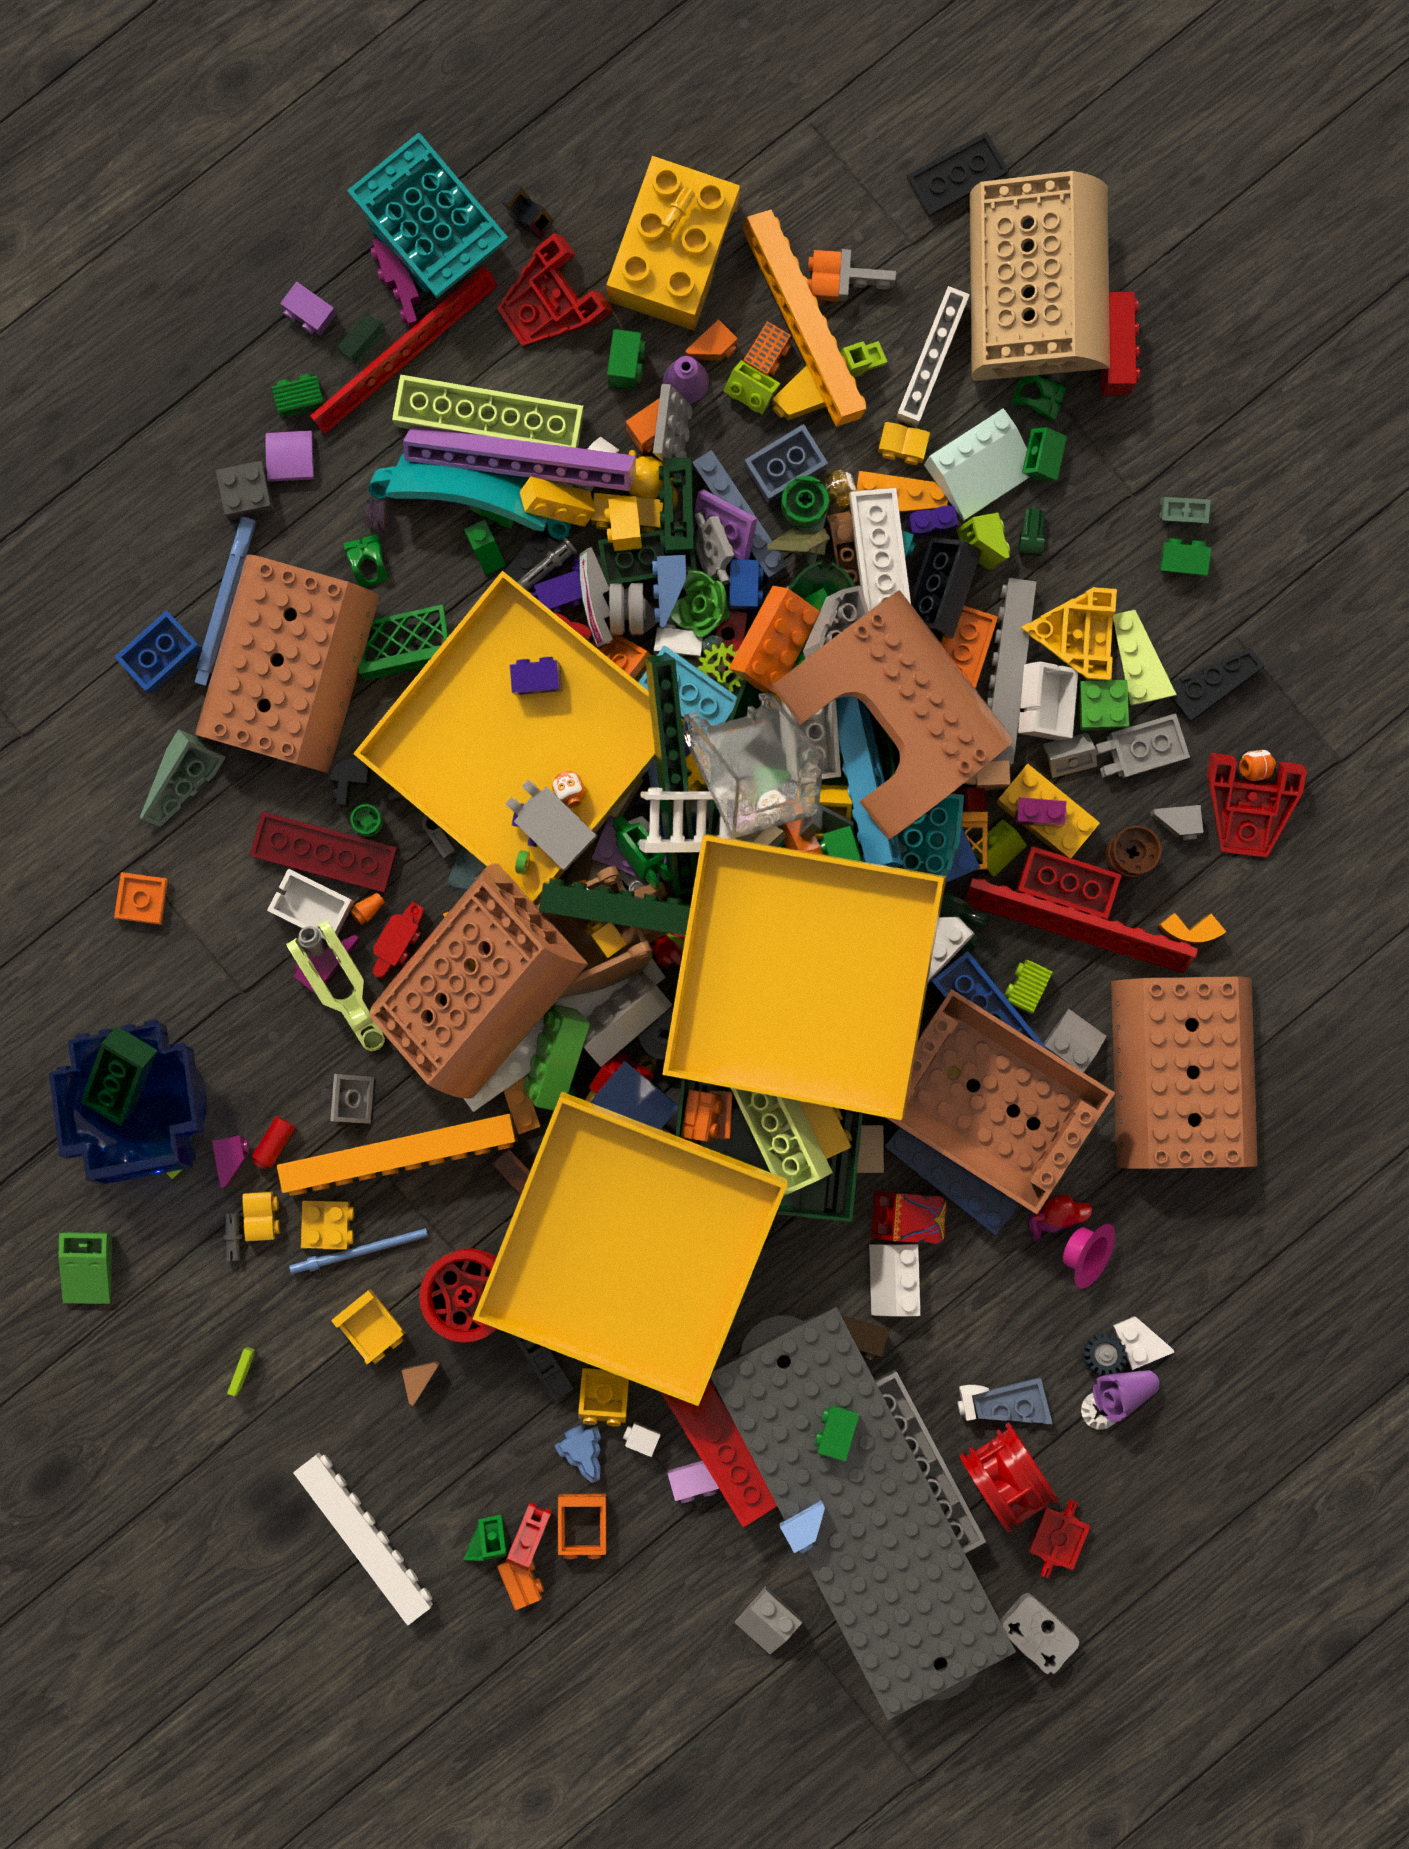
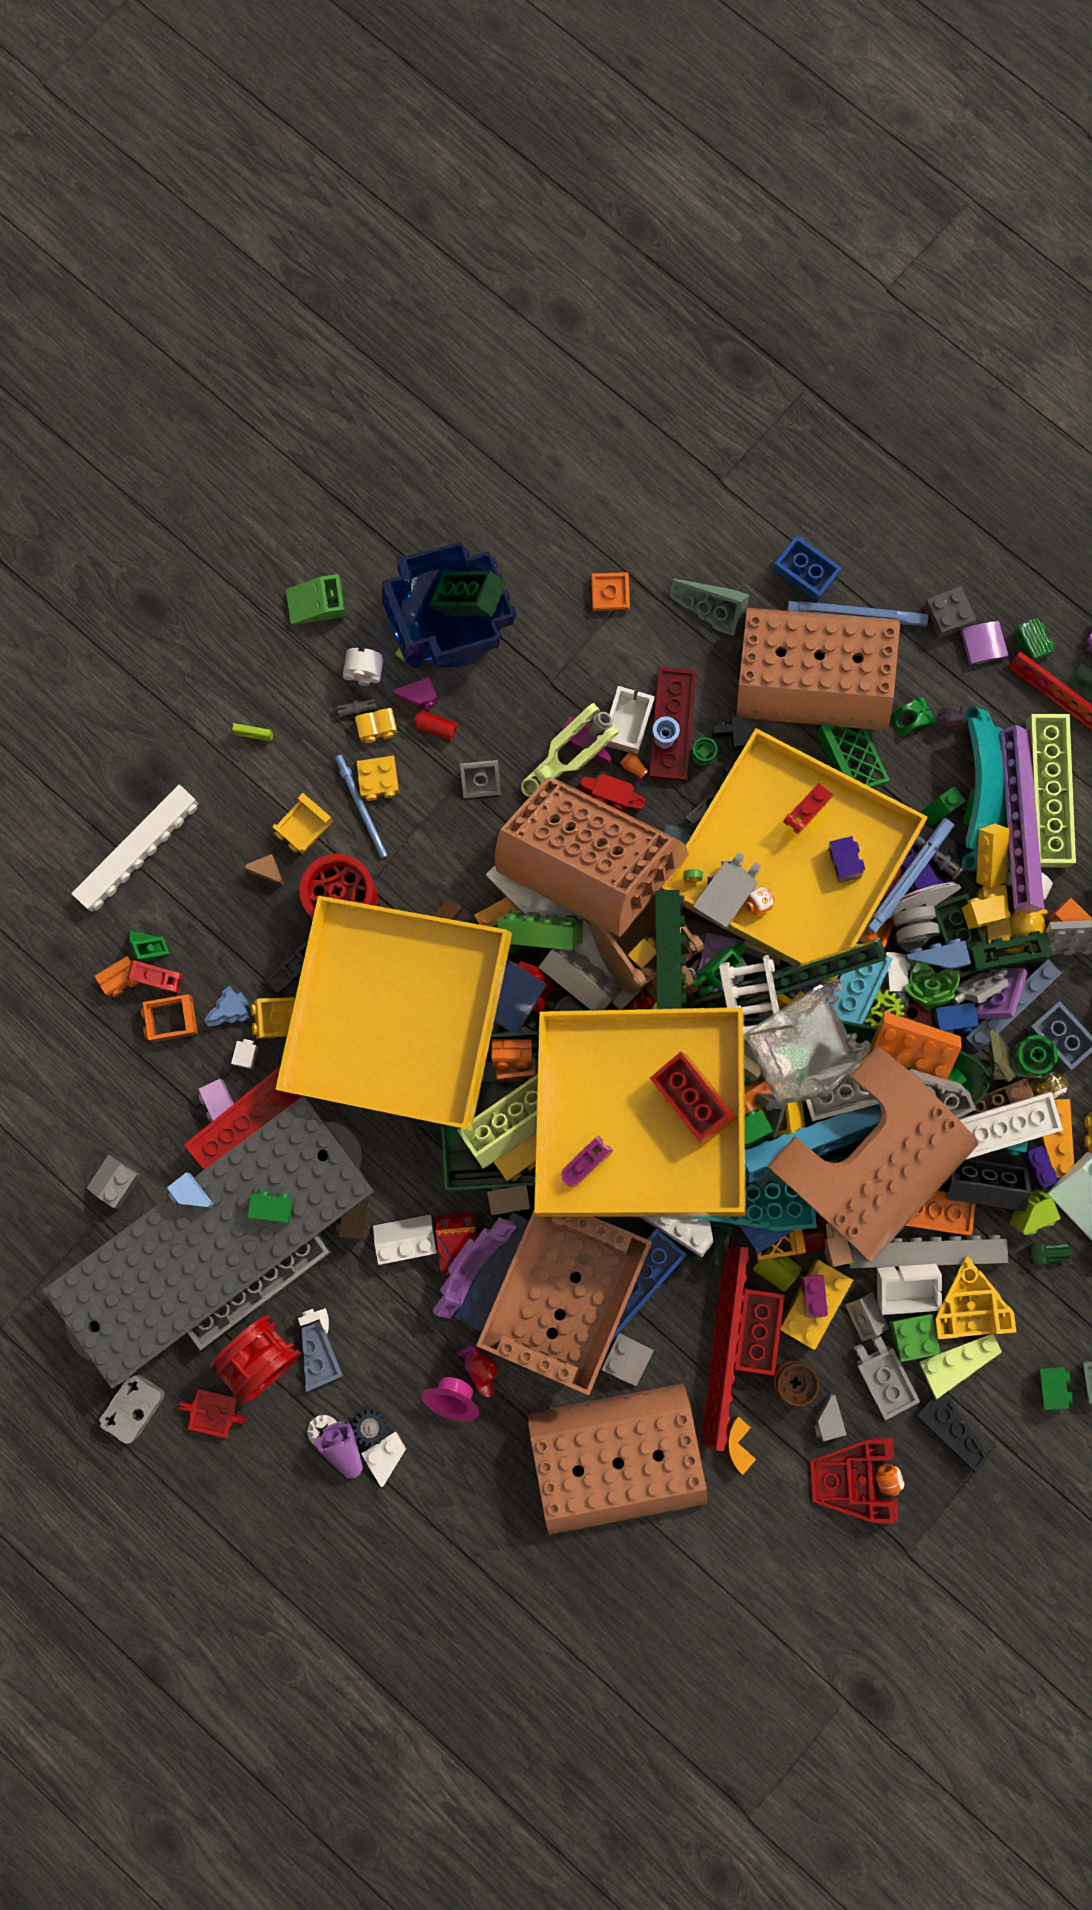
camera: 85 degrees right, 5 degrees down
light orange brick [277,1114,518,1196] -> none
lime brick [1004,960,1053,1015] -> none
none -> white brick [343,648,383,686]
none -> medium lavender piece [432,1218,517,1319]
none -> magenta plate [561,1136,613,1187]
none -> red brick [650,1051,737,1144]
none -> light blue plant [653,717,680,749]
none -> red plate [783,783,833,835]
none -> medium blue piece [866,818,954,934]

